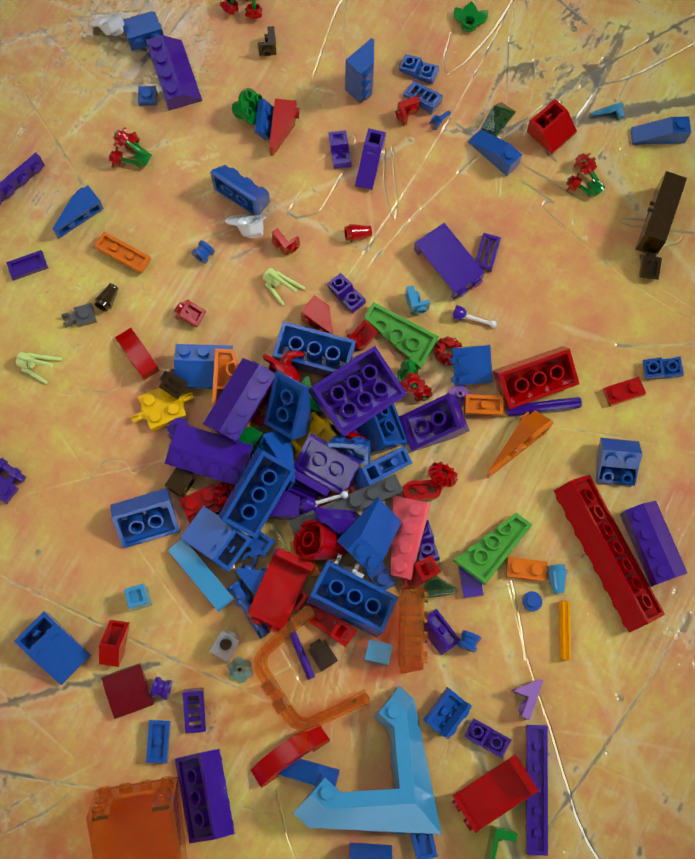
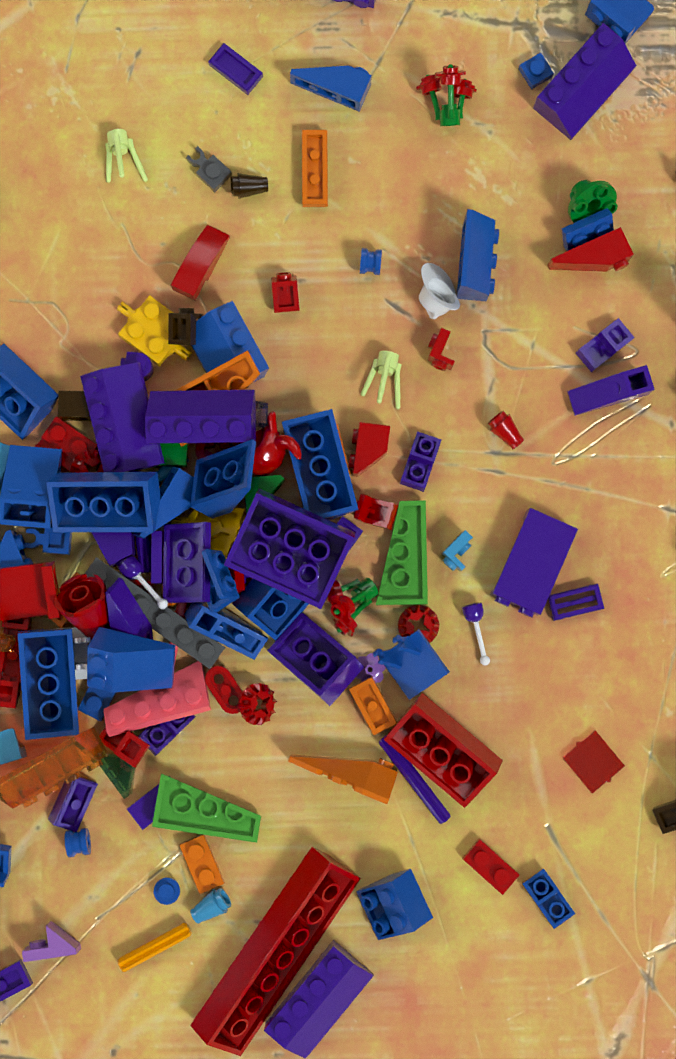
camera: 60 degrees right, 10 degrees up
none -> clear red piece [562,730,625,794]

